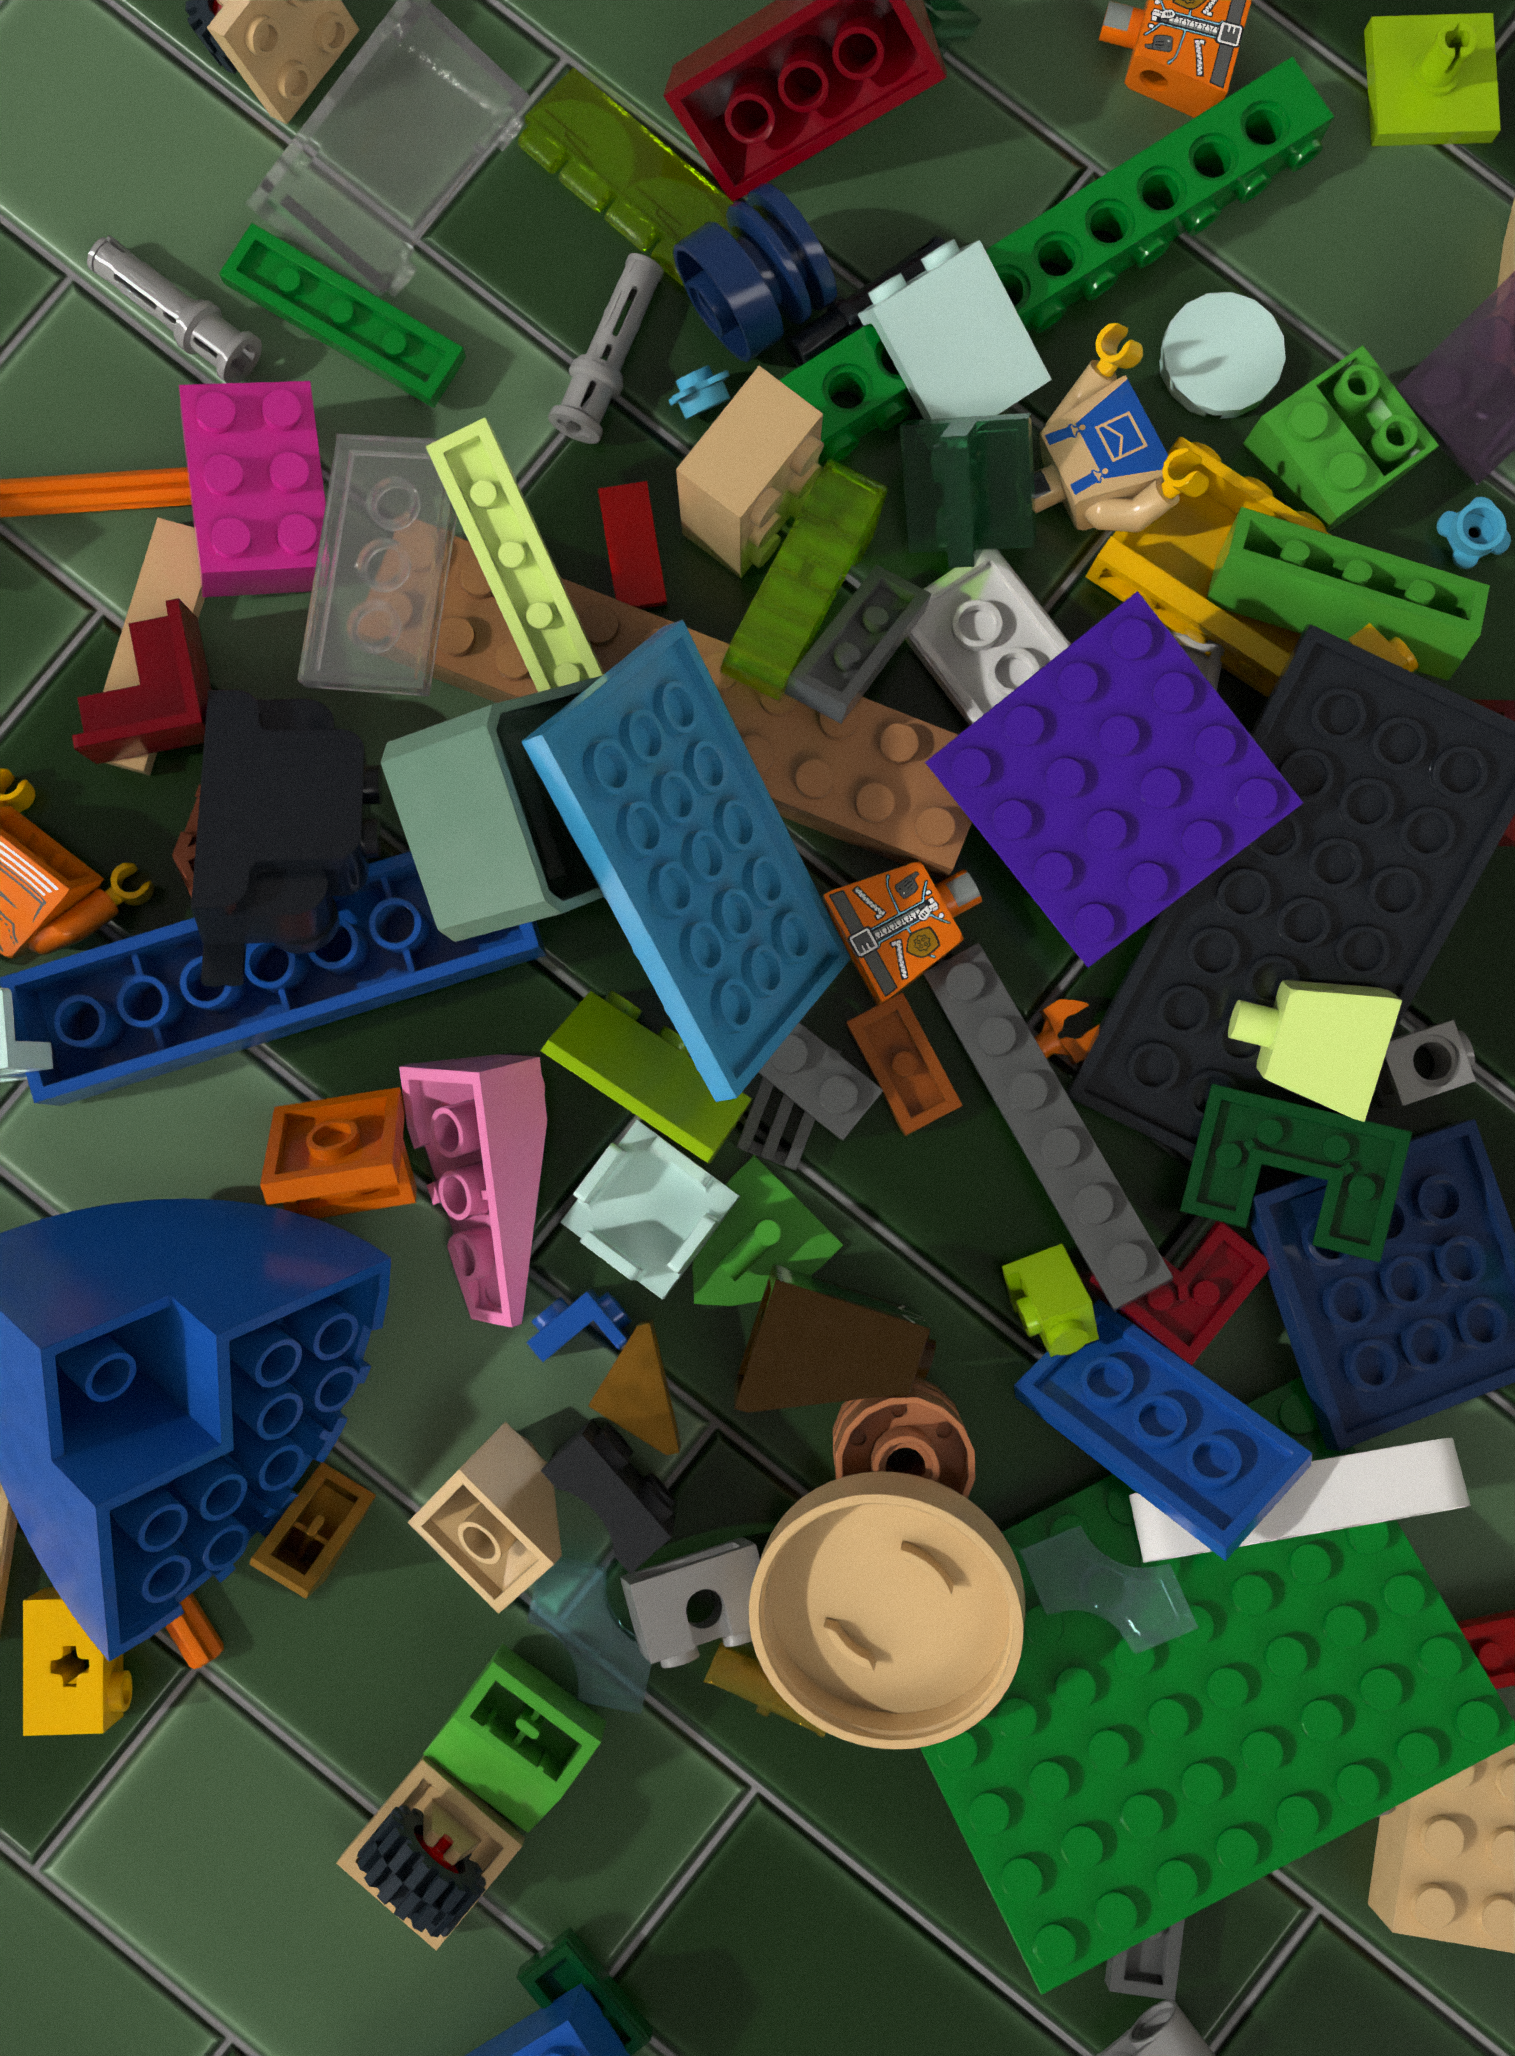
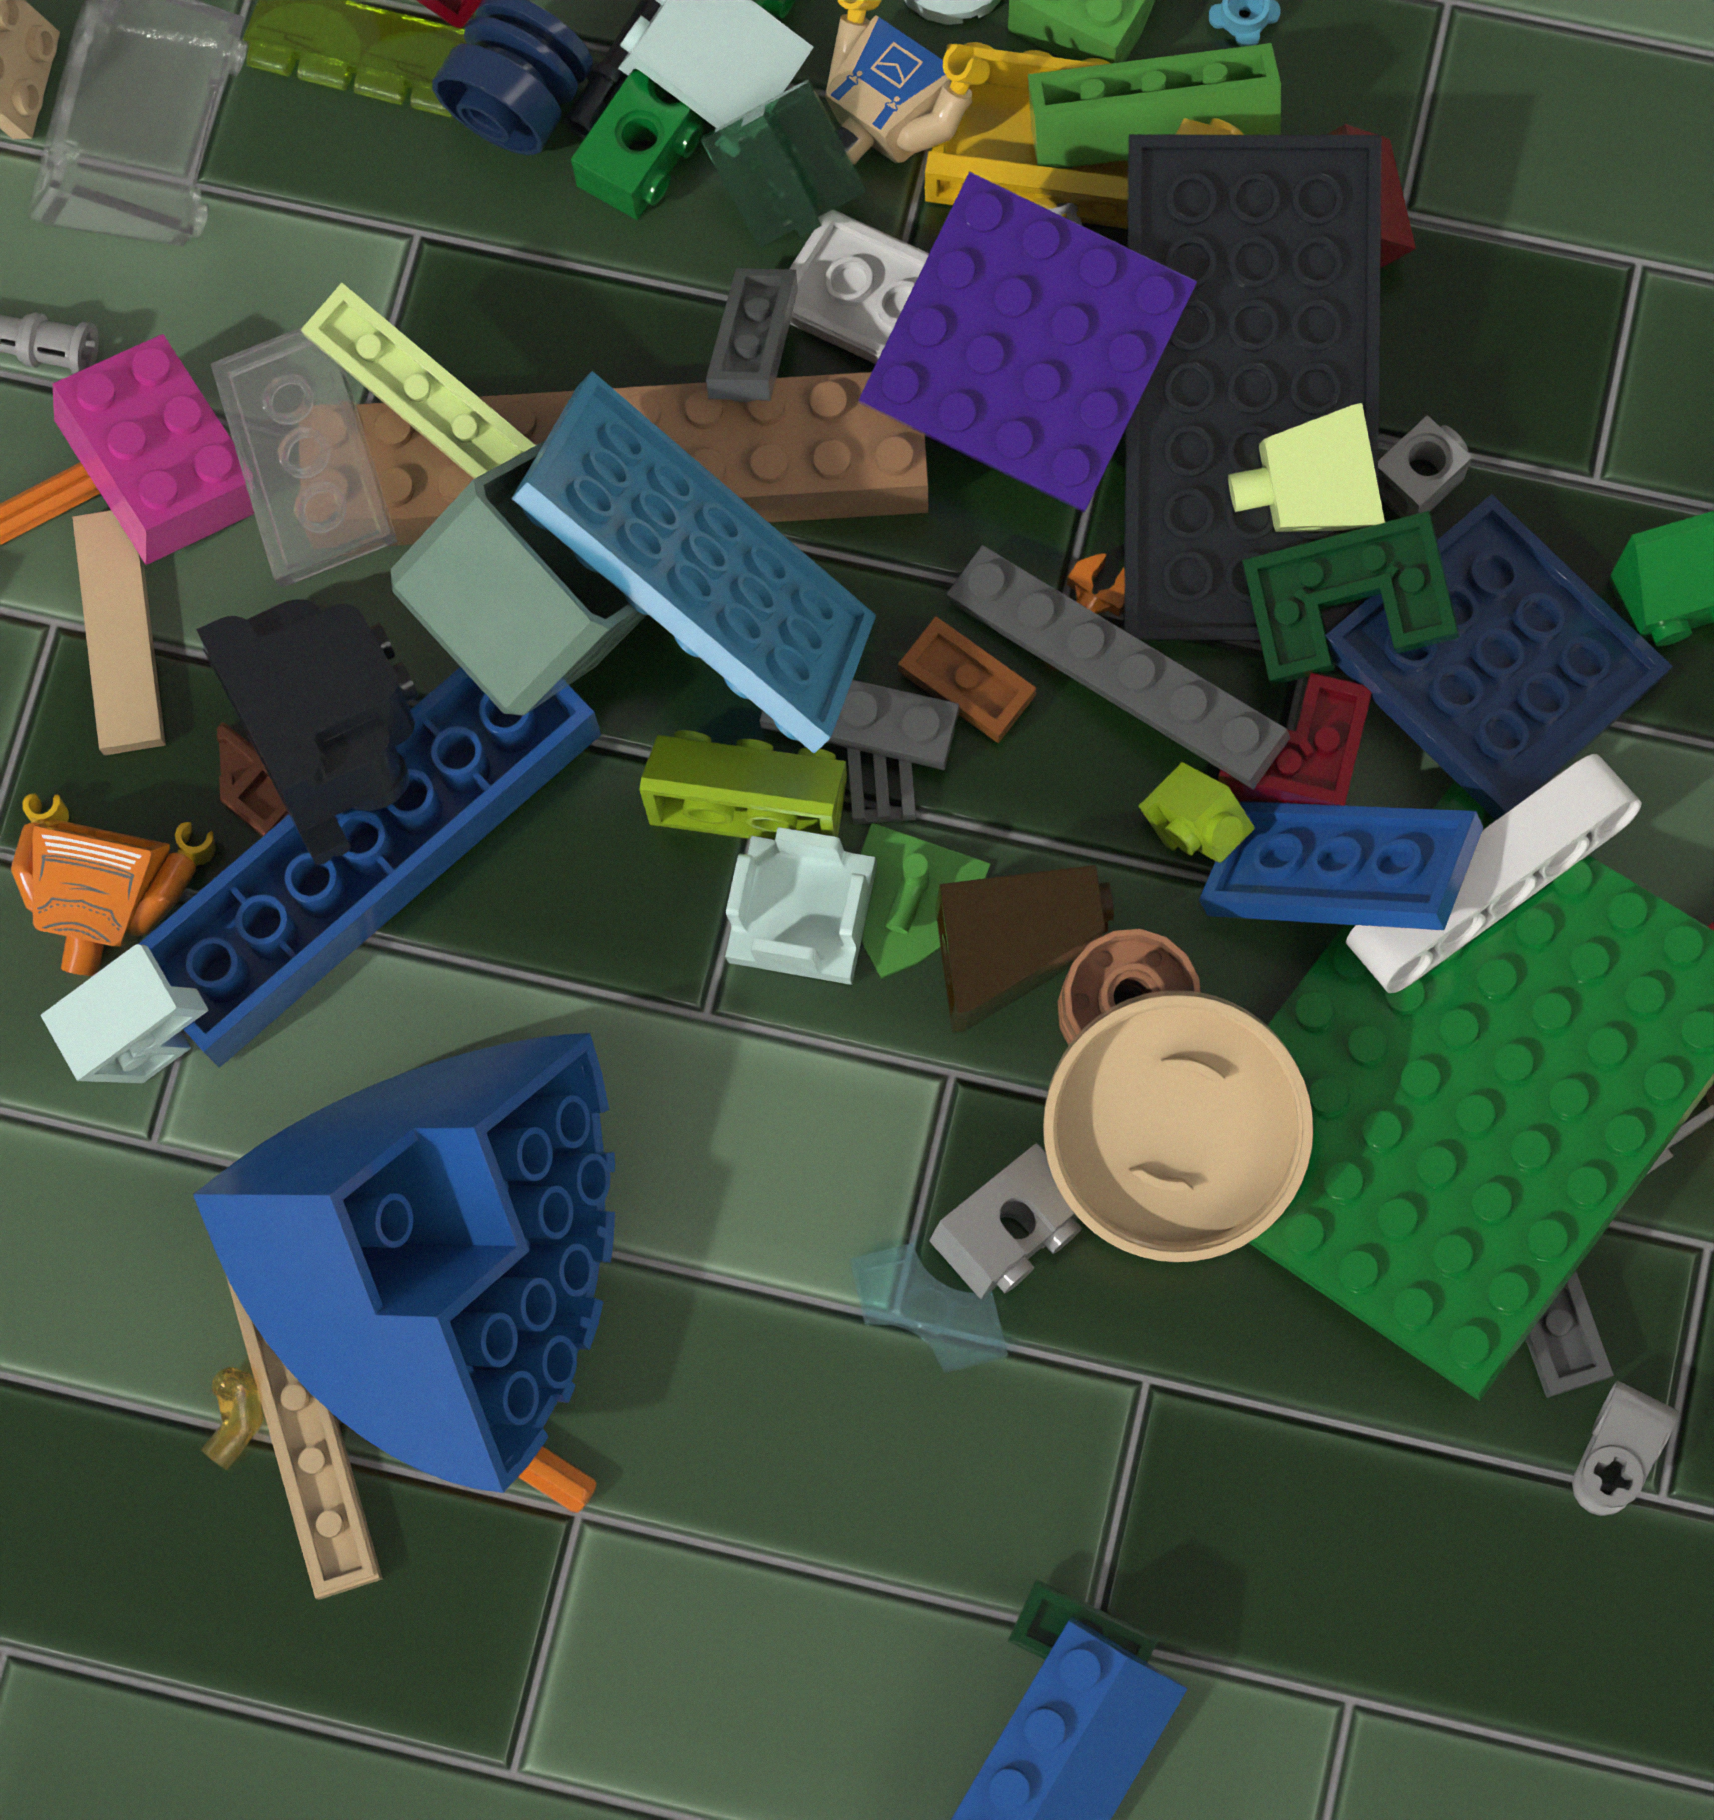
camera: 15 degrees left, 10 degrees down
yellow brick [23,1587,132,1736] -> none
dark red panel [72,598,212,764] -> none
green plate [219,222,467,408] -> none
pearl gold slope [249,1462,376,1599] -> none
orange bracket [260,1087,417,1219] -> none
plate [336,1755,525,1951] -> none
bright pink wedge [399,1054,547,1328] -> none
tan slope [407,1421,562,1614] -> none
bright green slope [423,1643,607,1833] -> none
blue bracket [526,1288,632,1362] -> none
black brick [541,1419,676,1574] -> none
light grey pin [548,253,664,444] -> none
pearl gold slope [588,1319,681,1456] -> none
red piece [598,481,667,609] -> none
medium azure plate [668,365,730,419] -> none
tan brick [676,366,824,579] -> none
clear yellow pin [704,1642,826,1738] -> none
clear neon green beam [720,459,888,702] -> none
torso [822,861,982,1006] -> none
clear light blue tile [1019,1525,1198,1654] -> none

